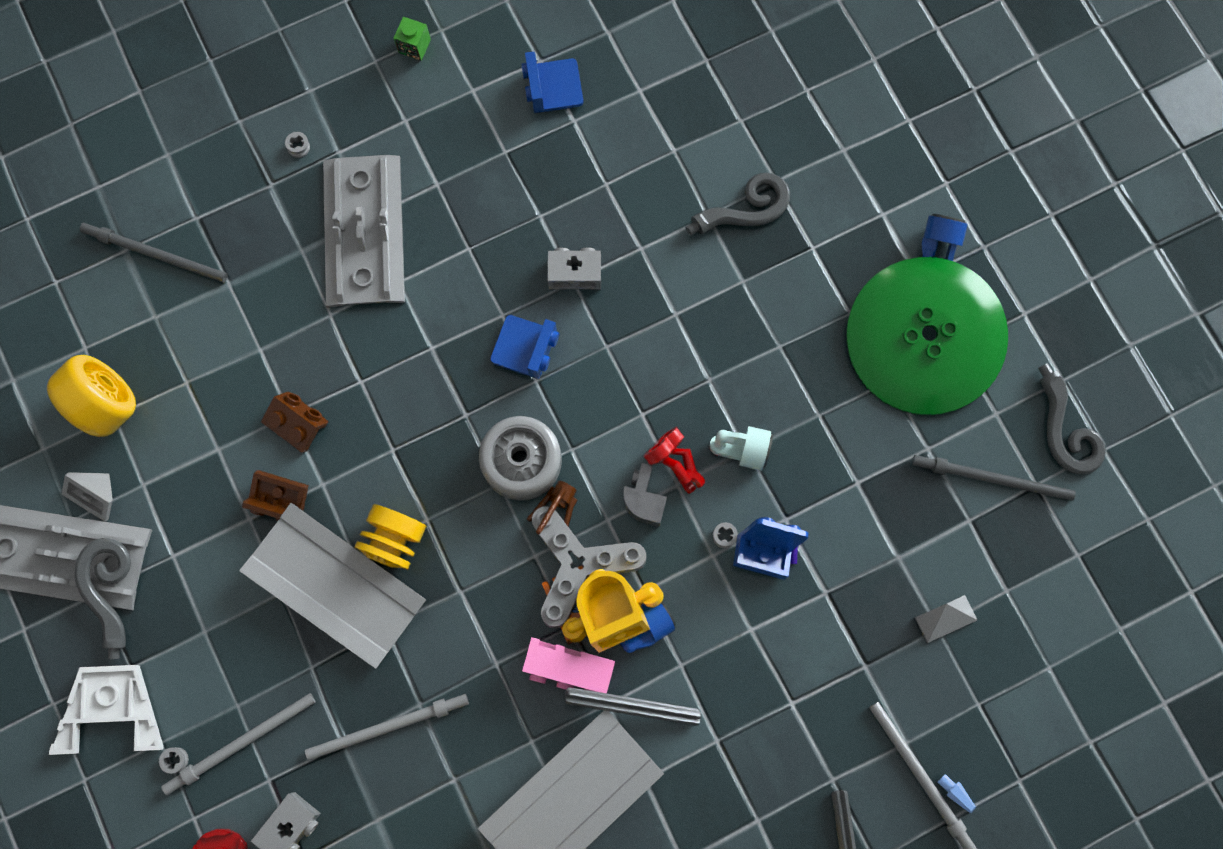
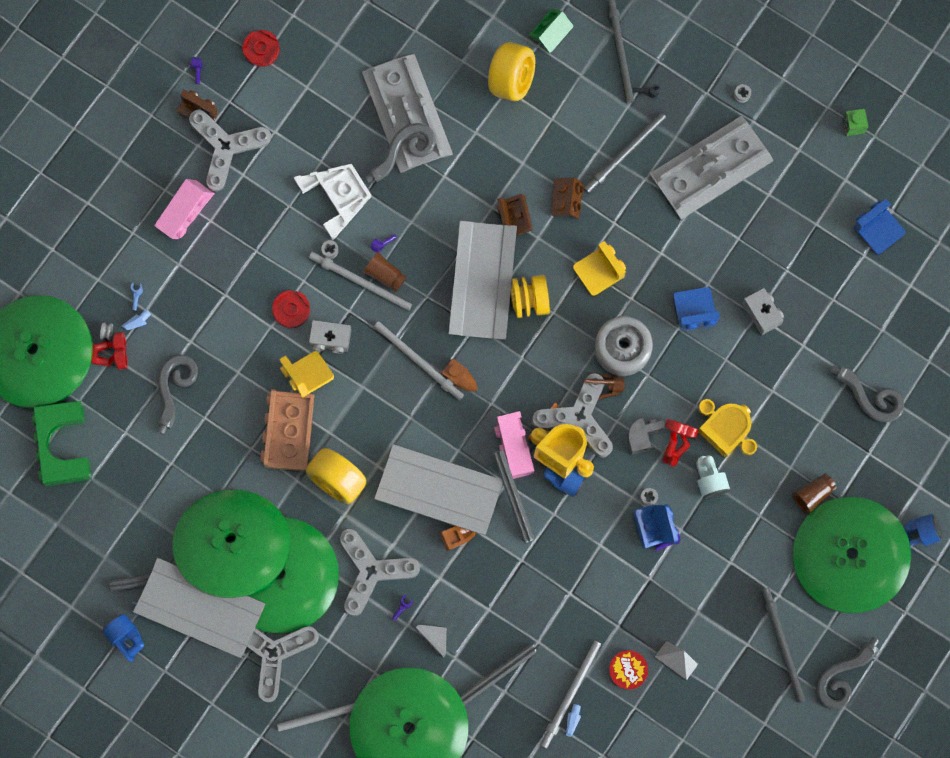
camera: 55 degrees right, 0 degrees up
light grey slope [62,473,113,522] -> none
none -> reddish brown plant [363,252,406,292]
none -> dark purple hand [371,234,397,252]
none -> dark orange plate [439,526,476,551]
none -> dark orange plate [441,358,478,391]
none -> panel [528,8,573,53]
none -> yellow bracket [573,241,626,296]
none -> dark grey bar [584,113,666,194]
none -> tile [609,650,648,690]
none -> black hand [633,84,660,98]
none -> yellow piece [698,399,757,458]
none -> reddish brown plant [792,473,836,514]

